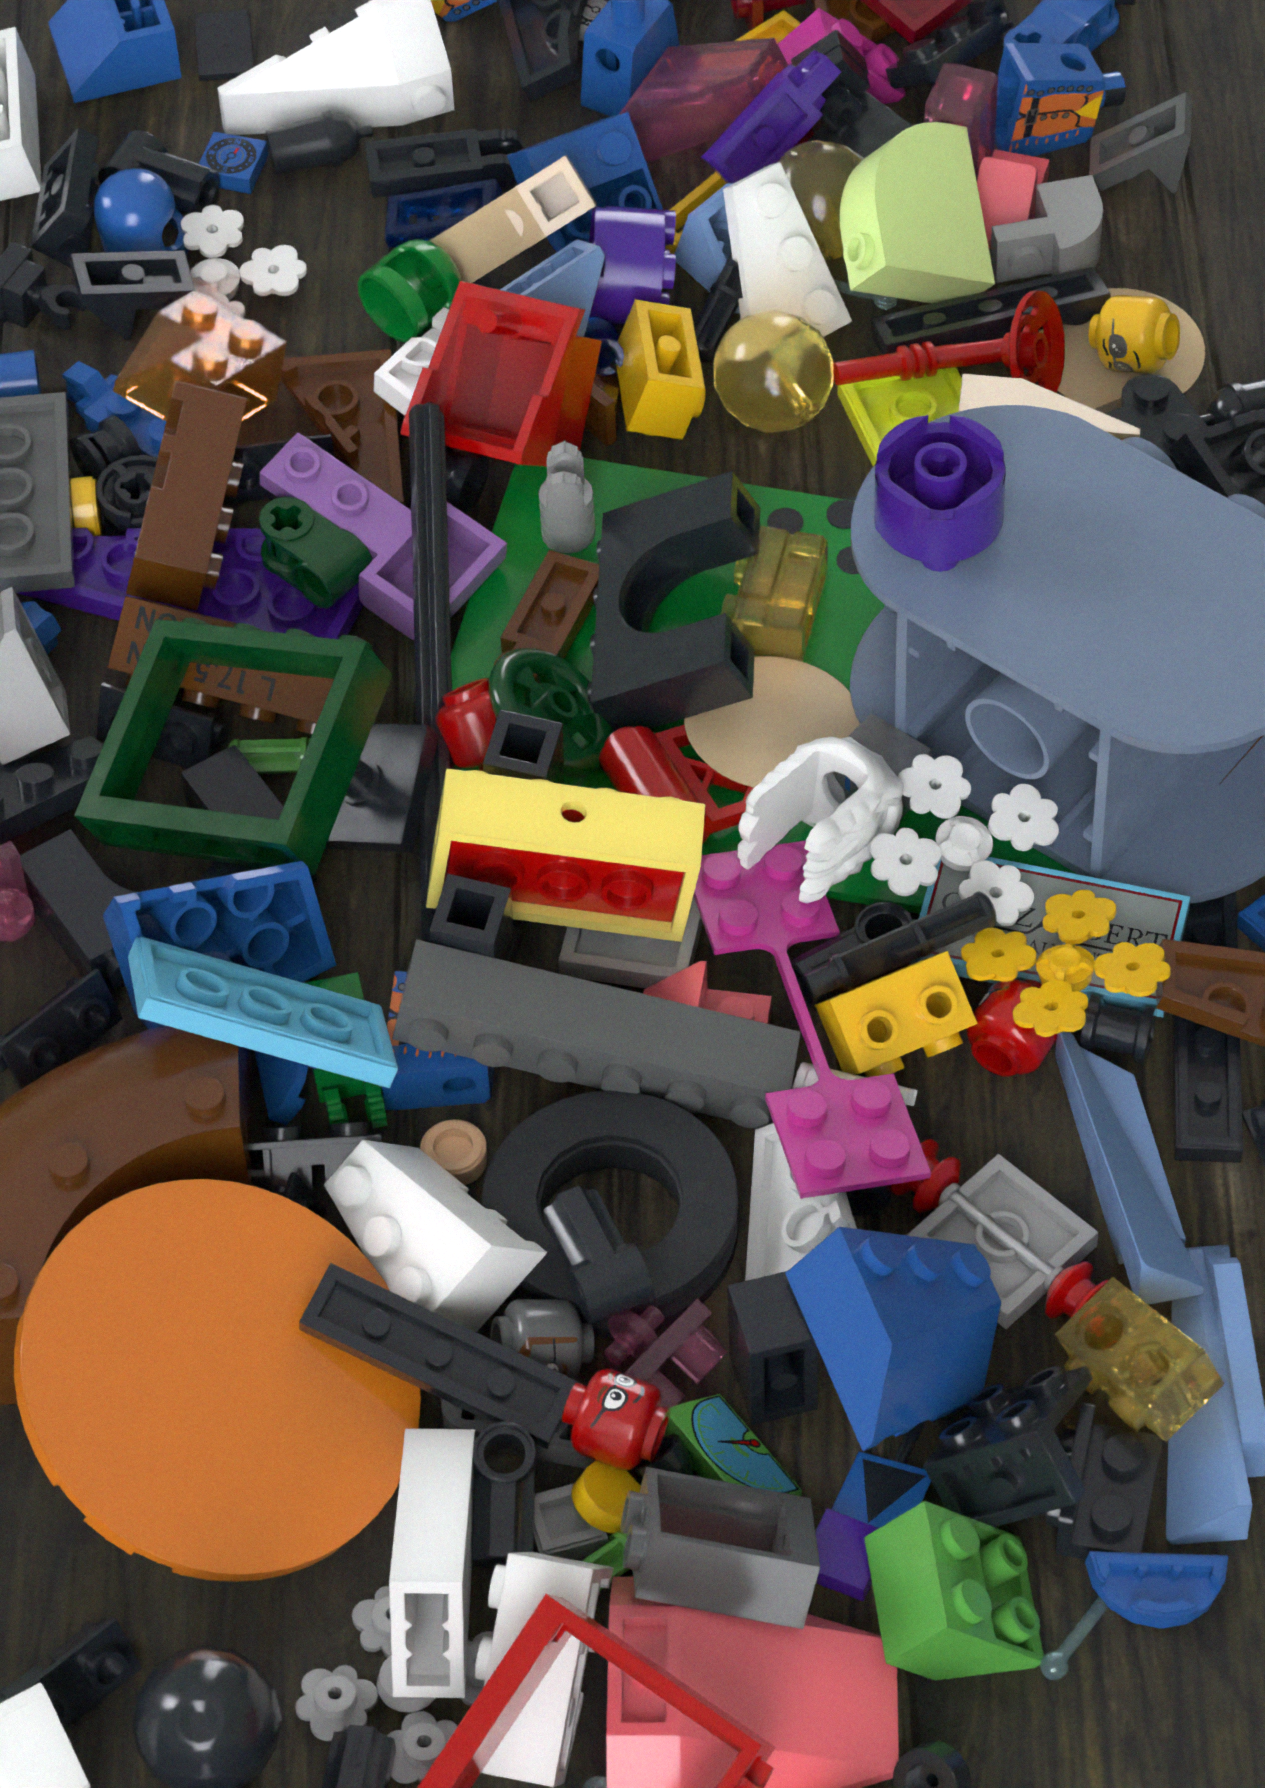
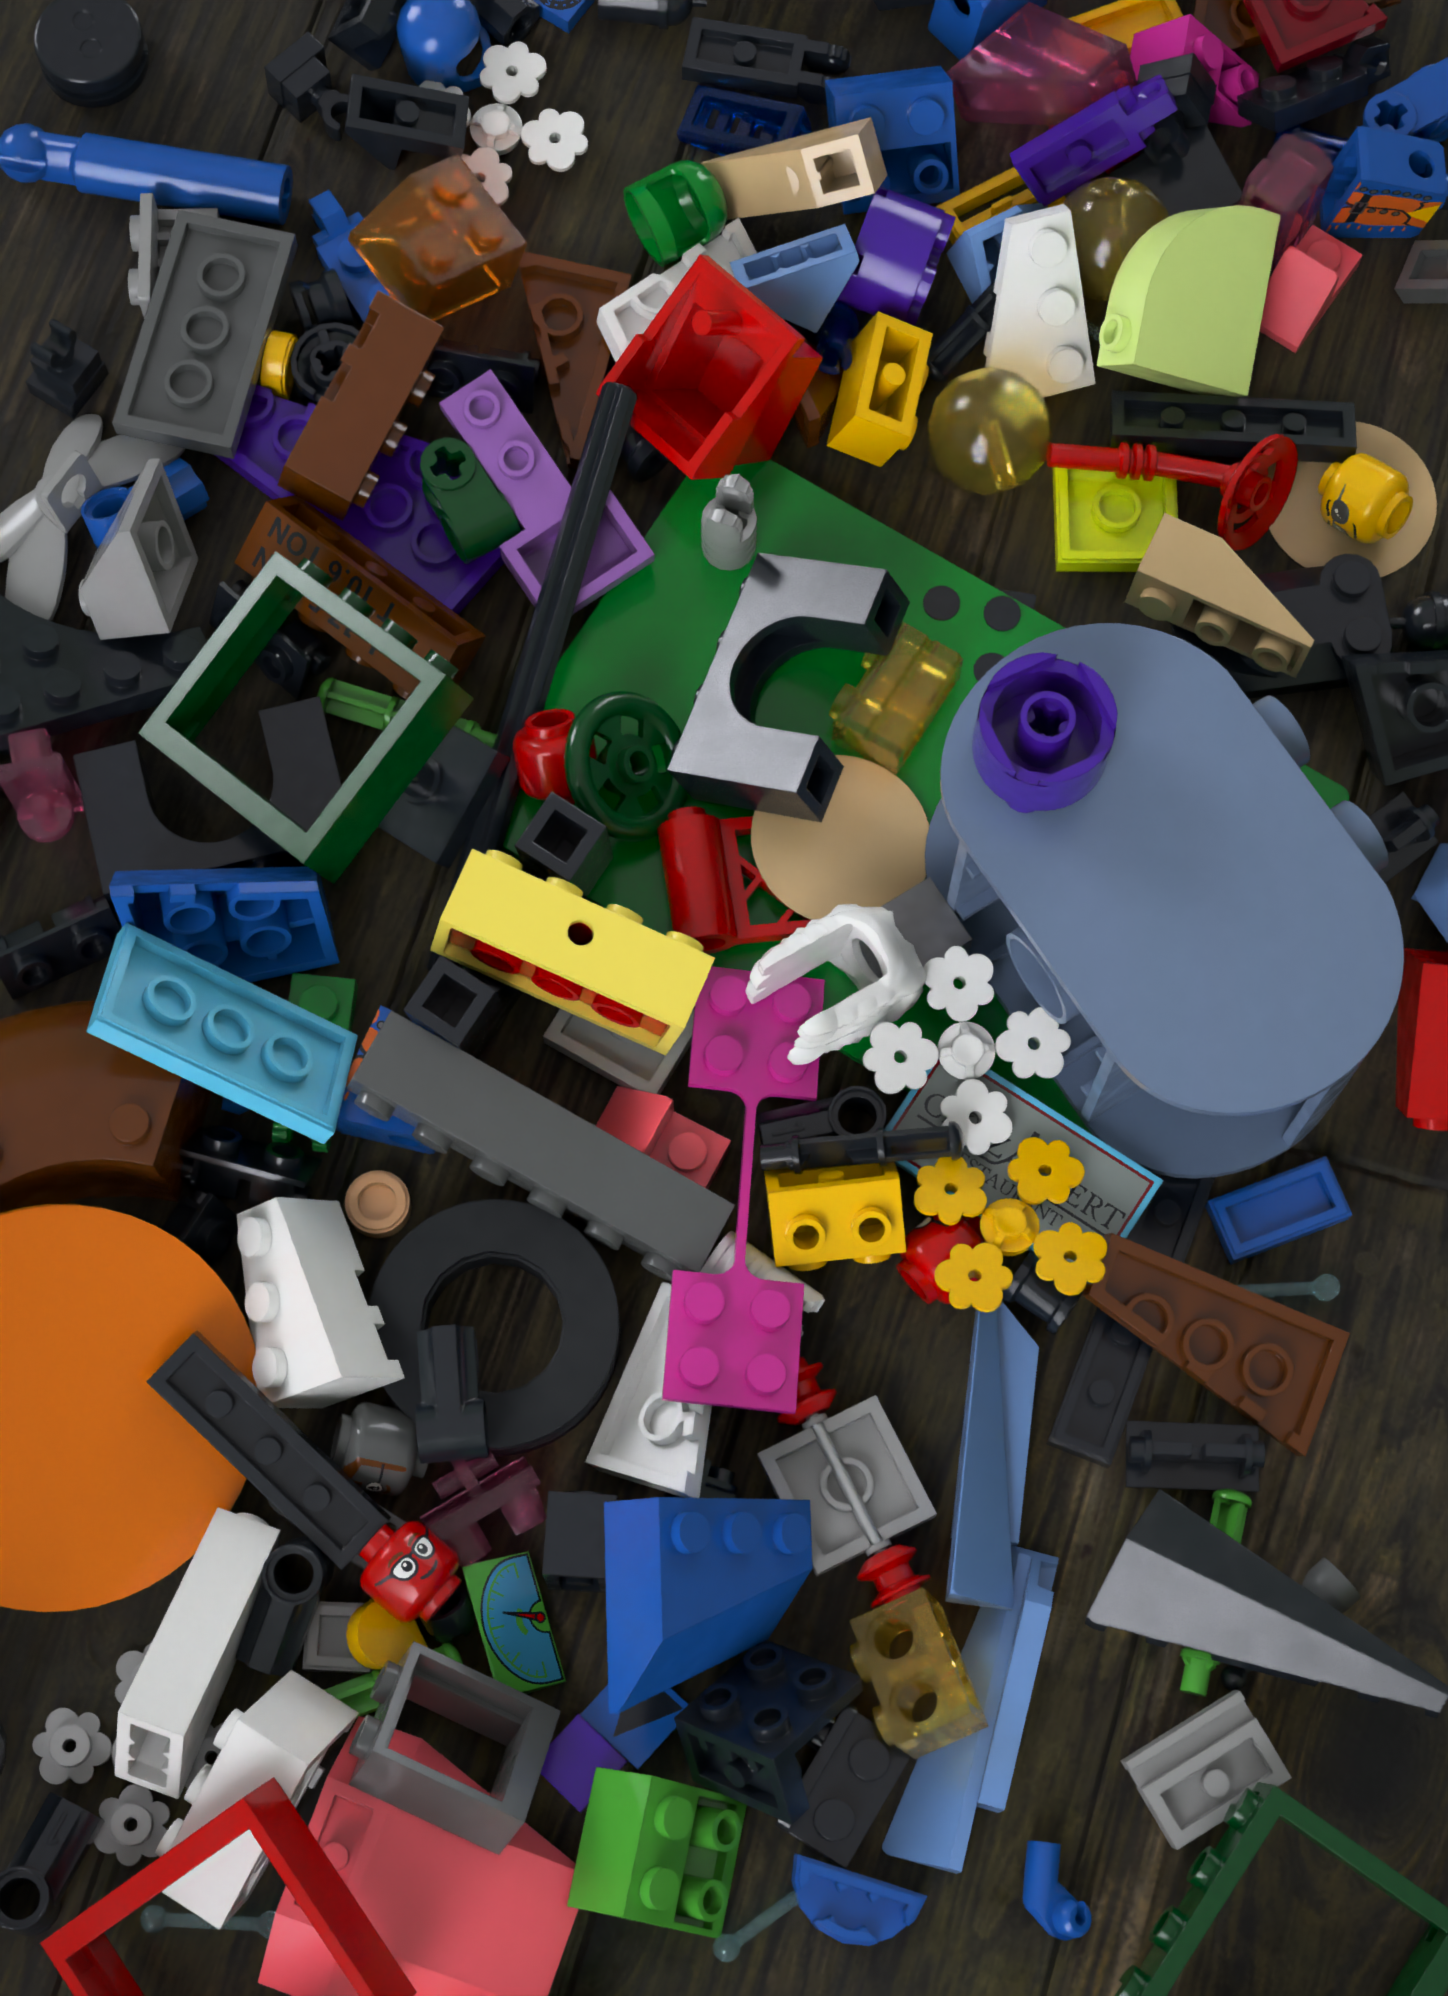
camera: 15 degrees right, 20 degrees up
reddish brown plate [493,550,599,697] -> none
light grey brick [991,175,1103,283] -> none

